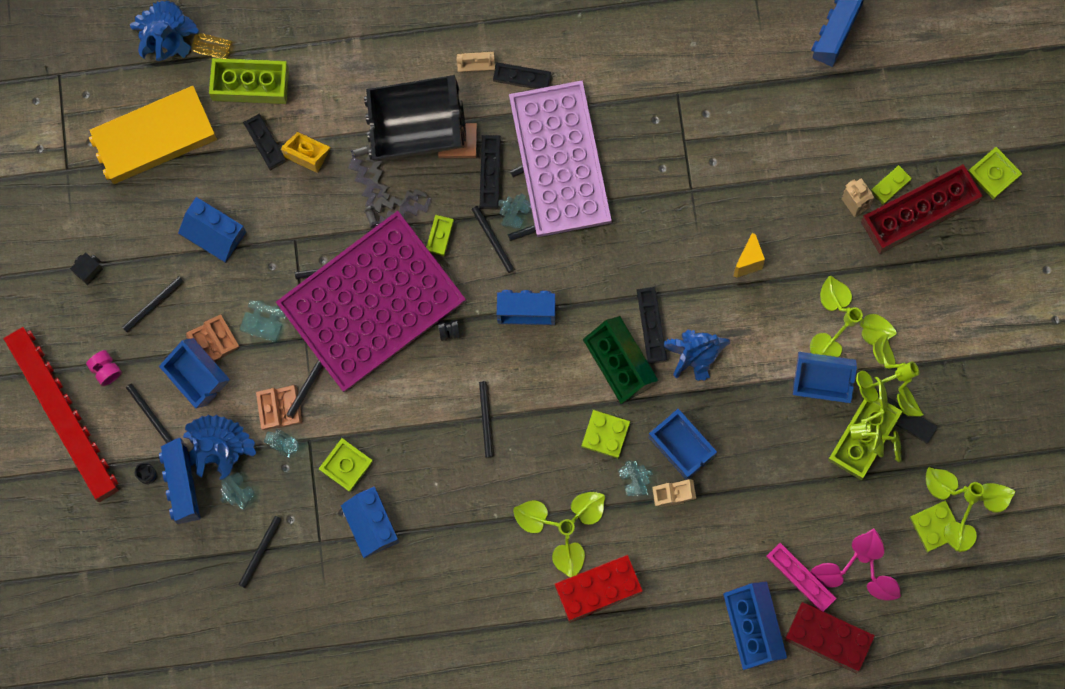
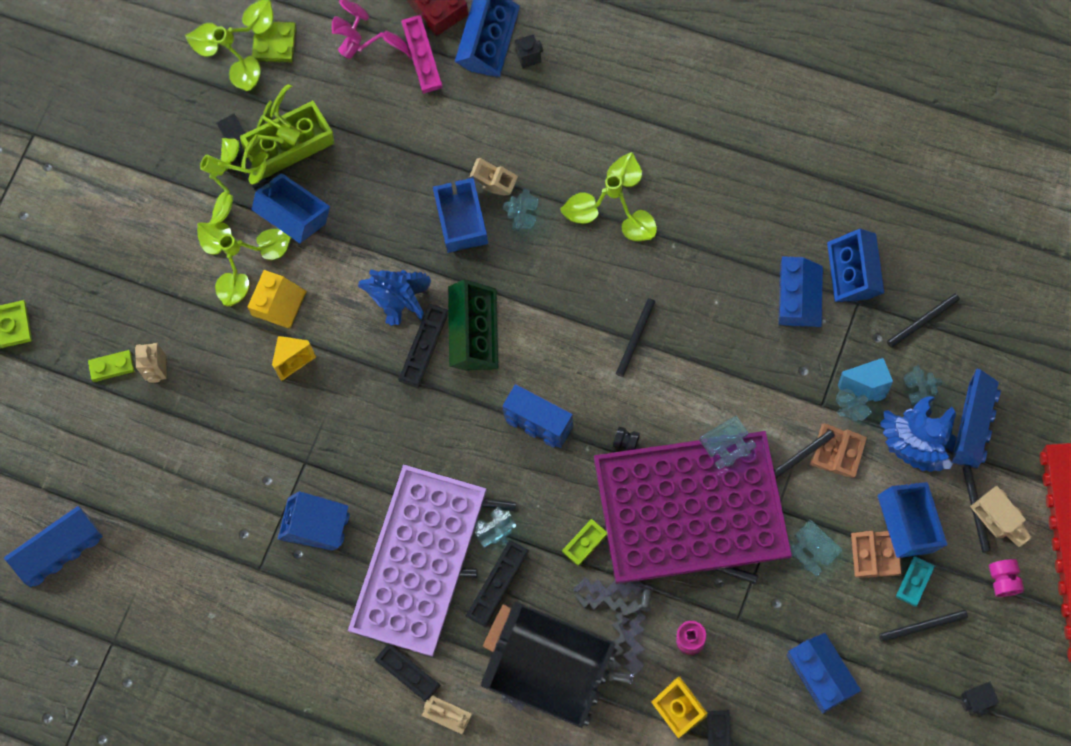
camera: 150 degrees left, 5 degrees down
black wheel [134,462,157,485] -> none
lime plate [319,438,373,492] -> none
black bar [471,206,515,273] -> none
red brick [555,555,642,623] -> none
lime plate [581,410,630,459] -> none
dark red brick [861,164,982,254] -> none
none -> yellow slope [248,270,306,329]
none -> blue slope [278,491,350,551]
none -> black brick [515,34,544,69]
none -> dark pink wheel [676,621,706,655]
none -> clear light blue plate [699,416,756,469]
none -> blue slope [827,229,884,302]
none -> dark azure slope [838,358,893,402]
none -> teal plate [896,556,935,607]
none -> tan hinge [970,485,1031,547]

